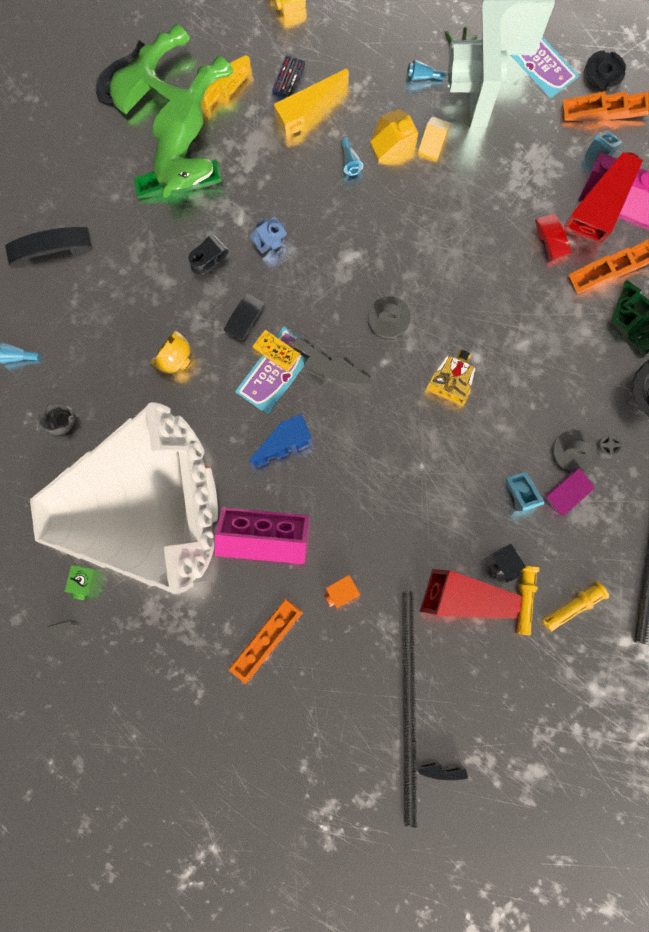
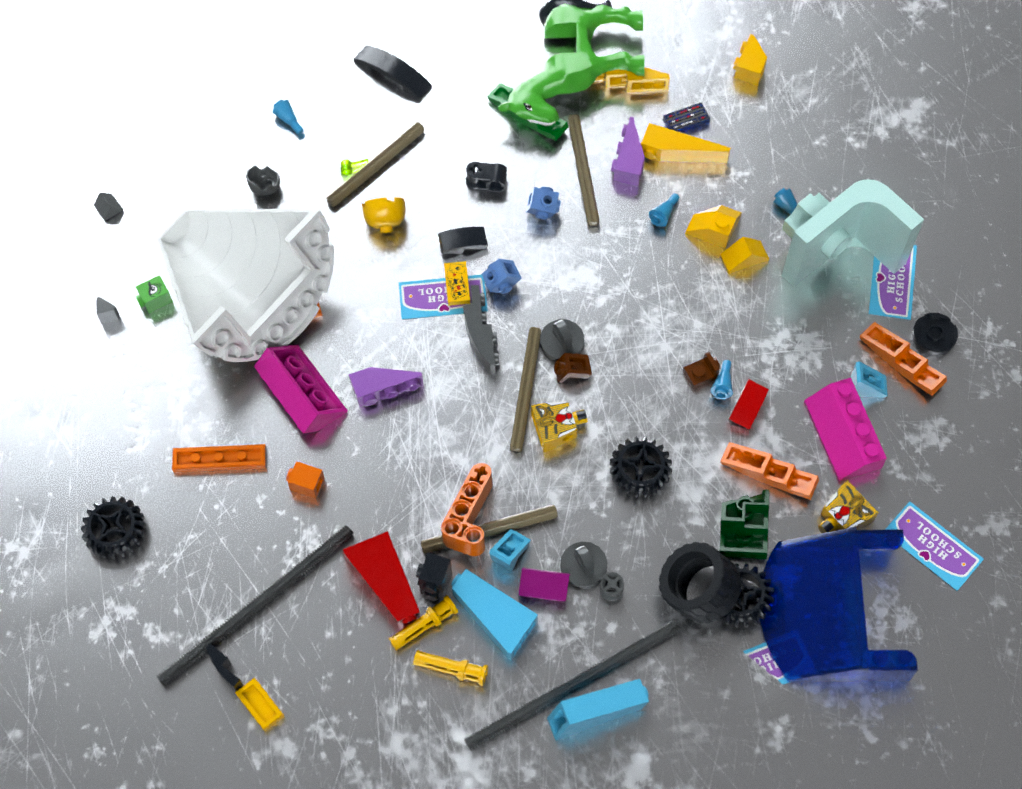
camera: 50 degrees right, 15 degrees down
blue slope [249,414,312,467] -> none
red slope [563,152,643,242] -> none
none -> black gear [81,496,146,559]
none -> yellow tile [235,677,285,732]
none -> dark tan axle [326,122,425,207]
none -> clear neon green hand [340,158,369,176]
none -> medium lavender slope [349,367,424,407]
none -> dark tan axle [421,505,558,554]
none -> orange beam [441,463,493,556]
none -> medium azure slope [451,569,538,660]
none -> medium blue brick [482,258,522,294]
none -> dark tan axle [510,327,541,452]
none -> reddish brown bracket [554,353,592,383]
none -> dark tan axle [568,114,599,226]
none -> black gear [609,436,672,498]
none -> medium lavender slope [611,117,645,186]
none -> reddish brown bracket [683,351,720,389]
none -> dark azure cone [710,360,733,400]

